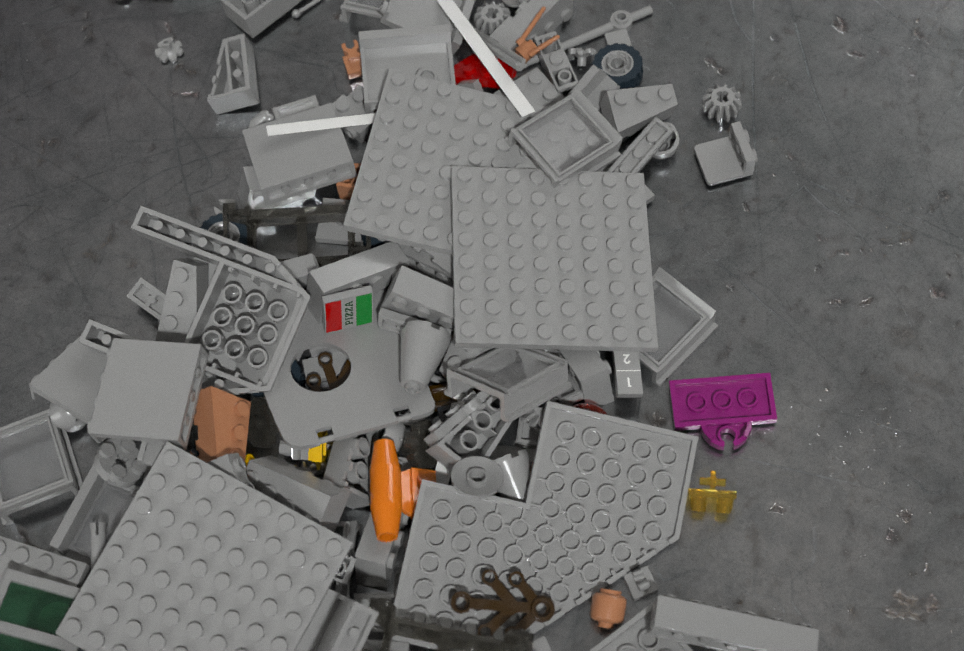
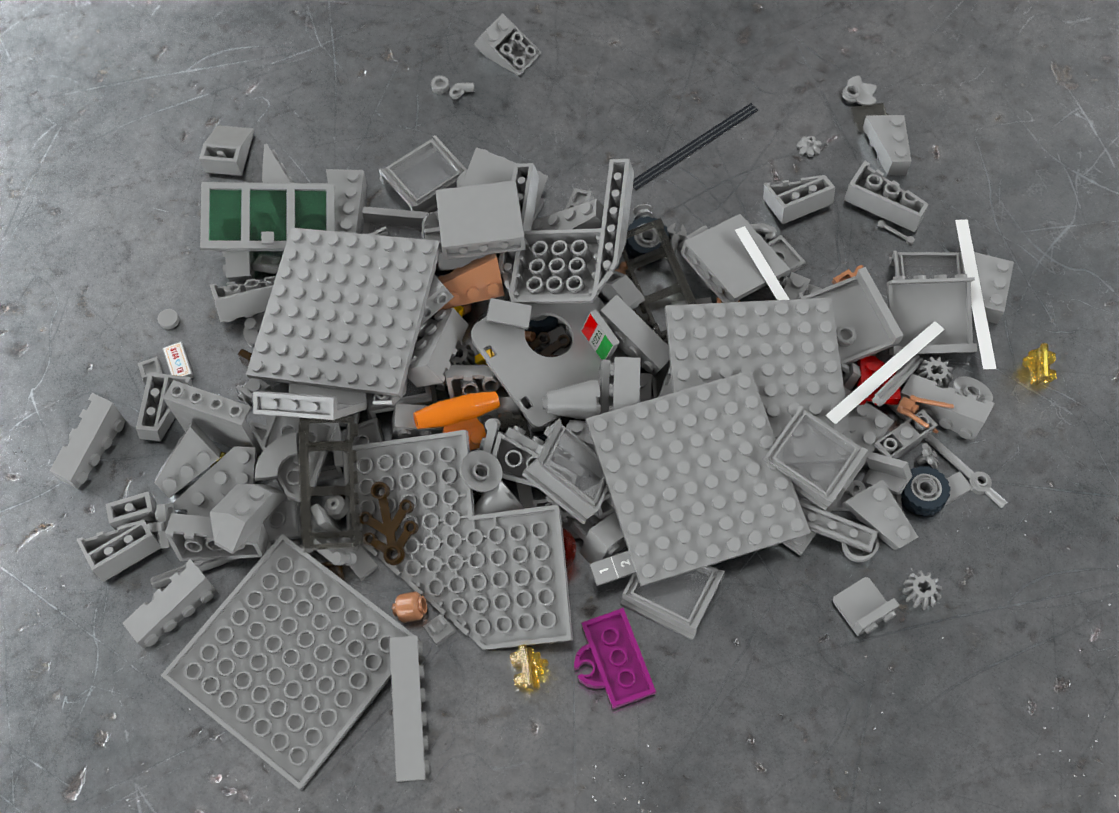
camera: 70 degrees right, 0 degrees up
none -> light grey plate [477,418,501,477]
none -> light grey hinge [486,298,532,330]
none -> black sticker [633,103,758,190]

